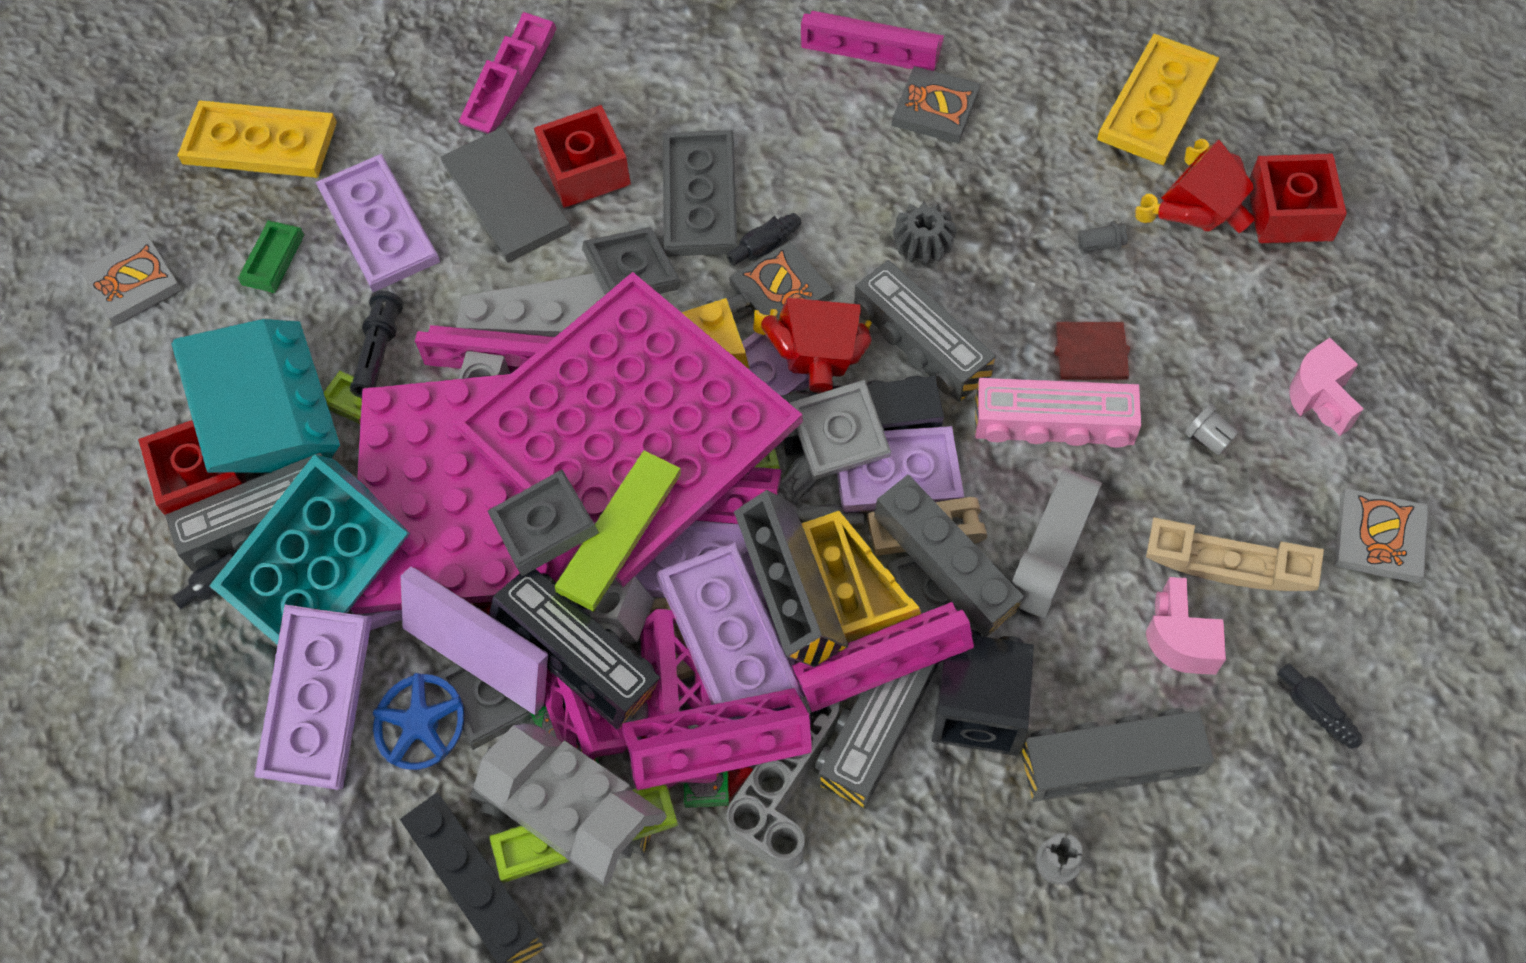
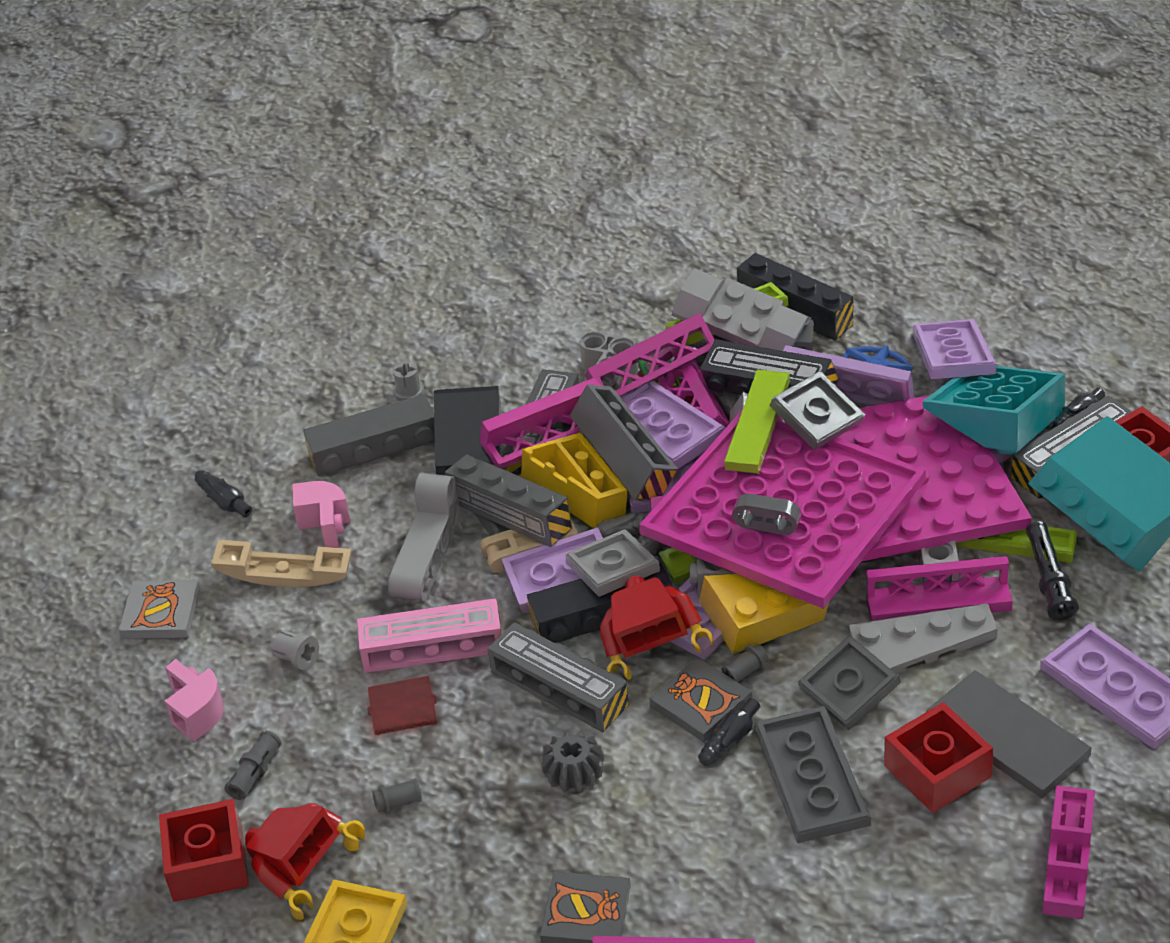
camera: 170 degrees right, 20 degrees down
none -> dark grey pin [224,730,282,800]
none -> dark grey beam [732,494,801,535]

